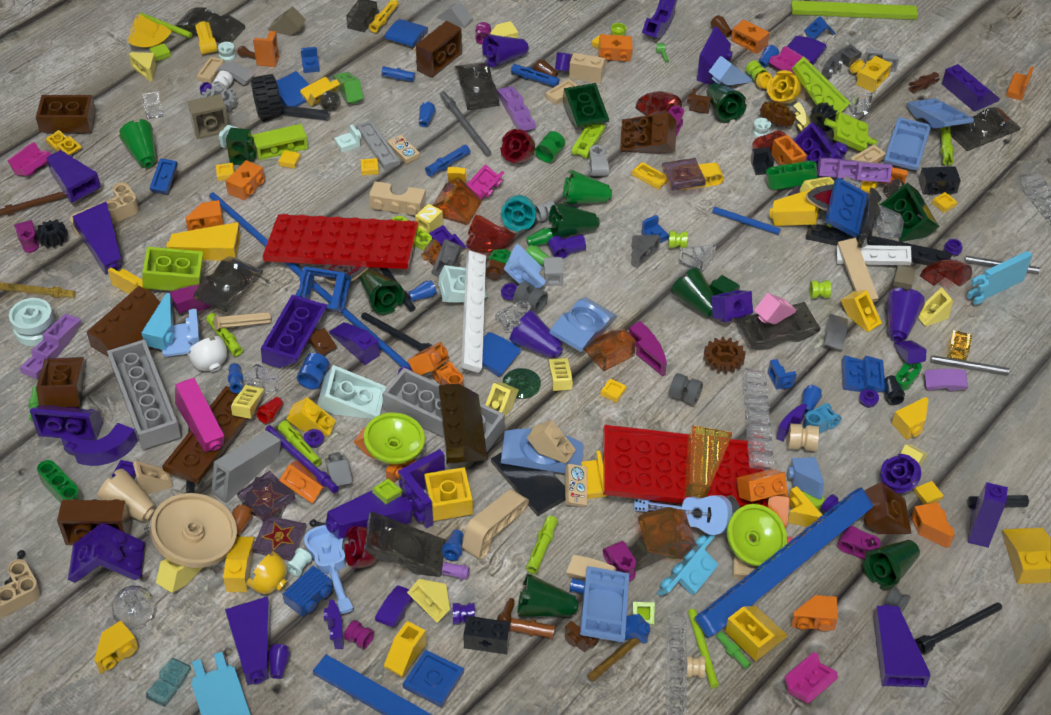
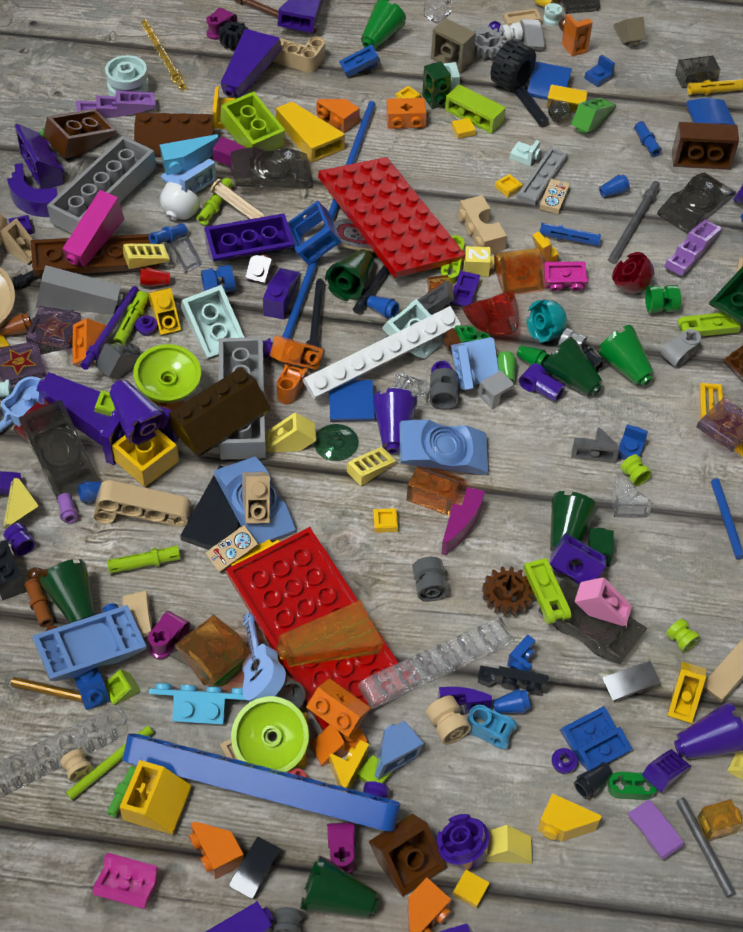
camera: 55 degrees right, 5 degrees up
none -> dark purple cone [109,380,168,445]
none -> black slope [229,837,282,899]
none -> black hinge [478,665,549,694]
none -> lime plate [523,558,571,625]

